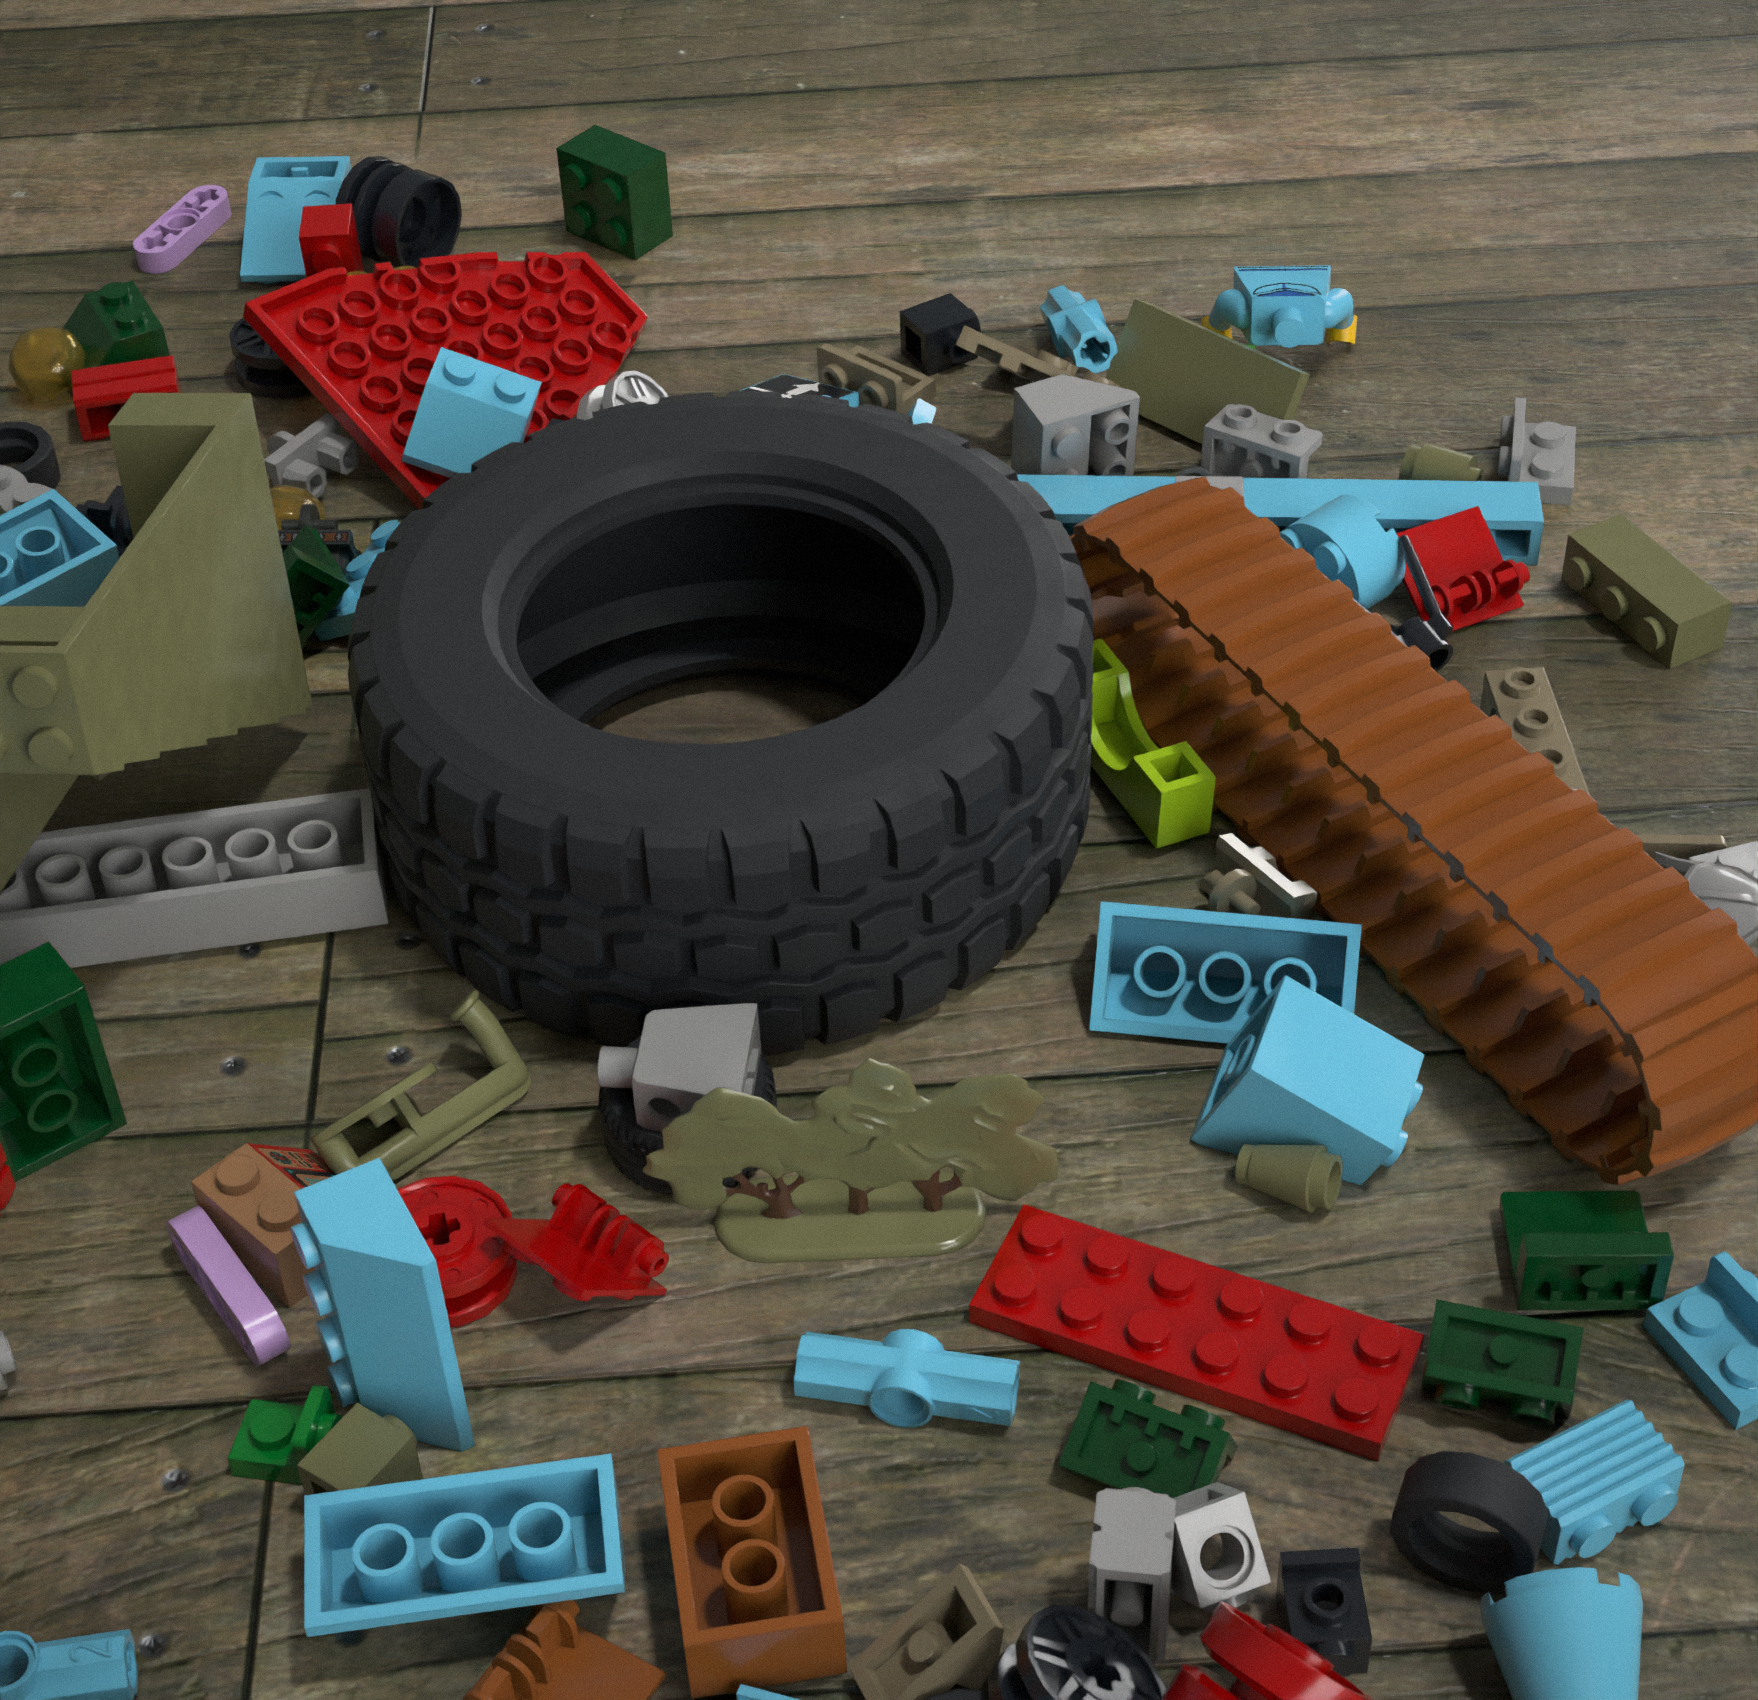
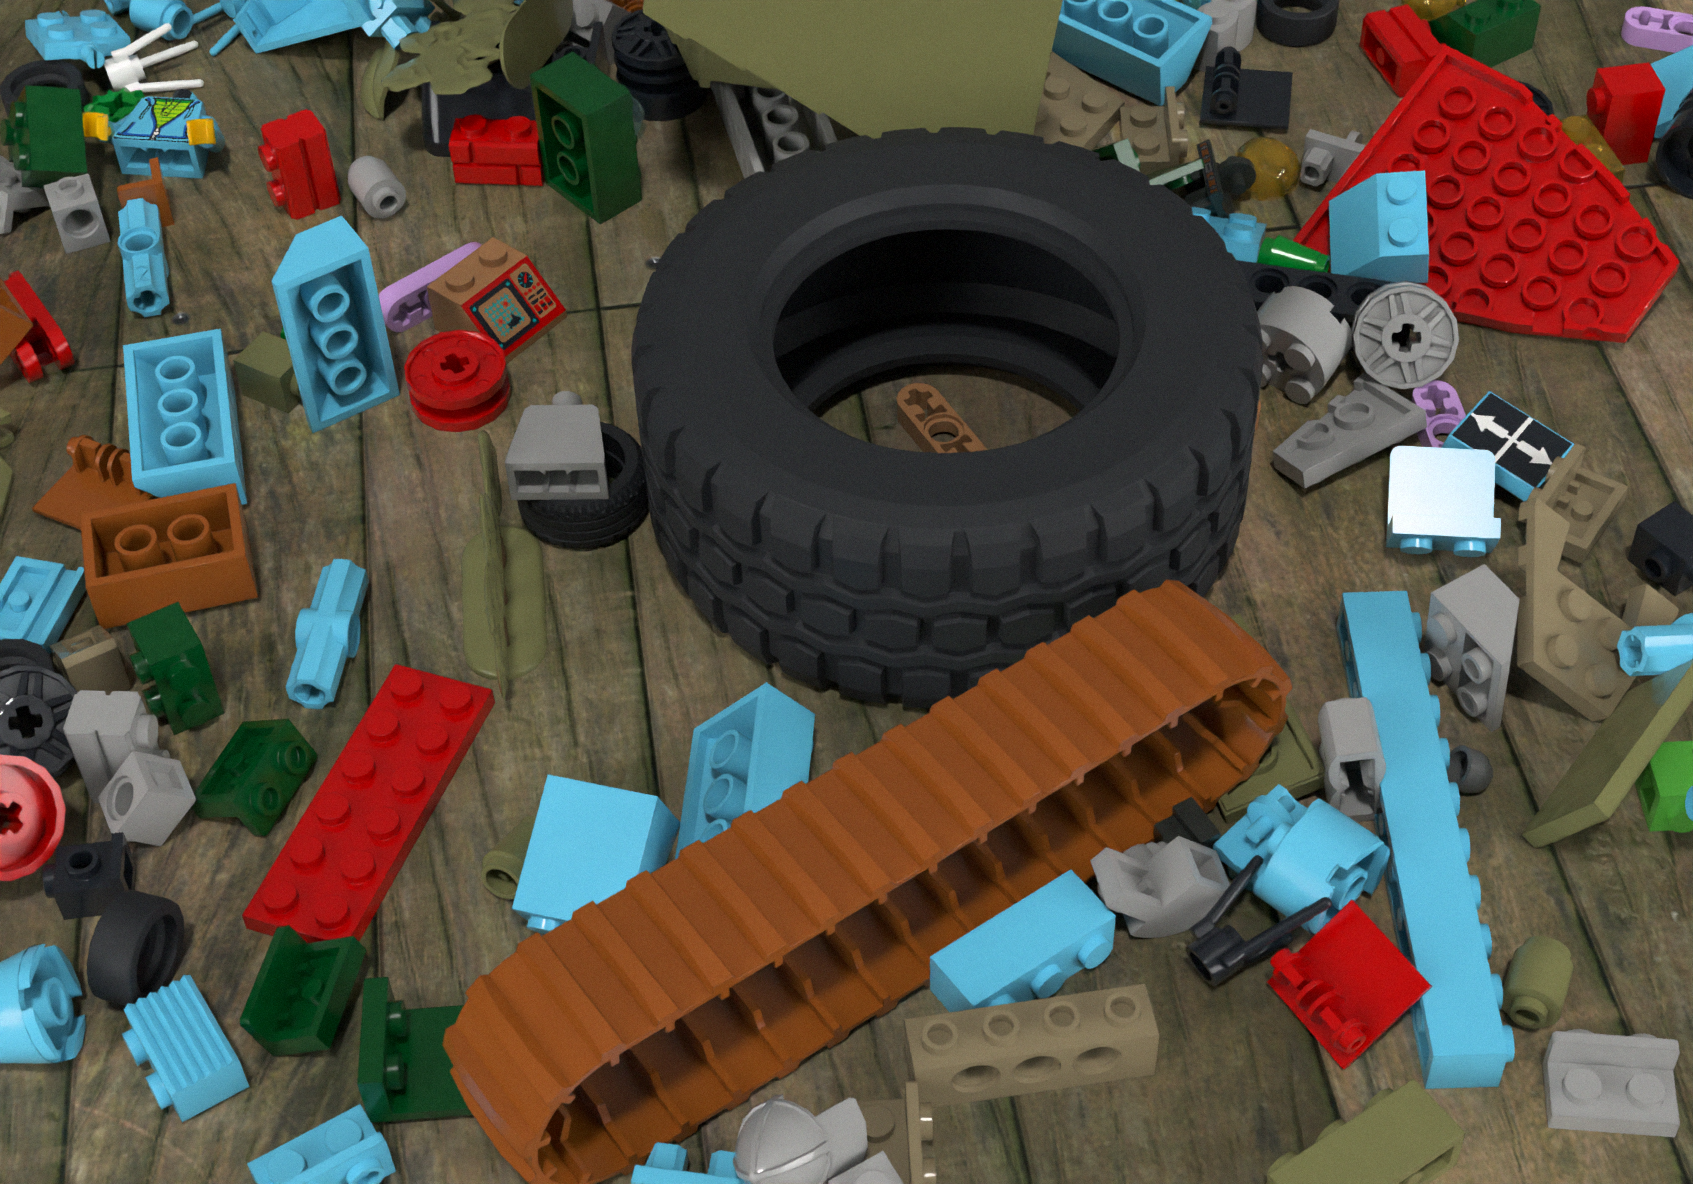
camera: 85 degrees right, 5 degrees up
olive piece [310,989,531,1181] -> none
red hinge [483,1183,669,1302] -> none
light grey bracket [1201,404,1323,479] -> none
none -> dark green brick [126,602,224,735]

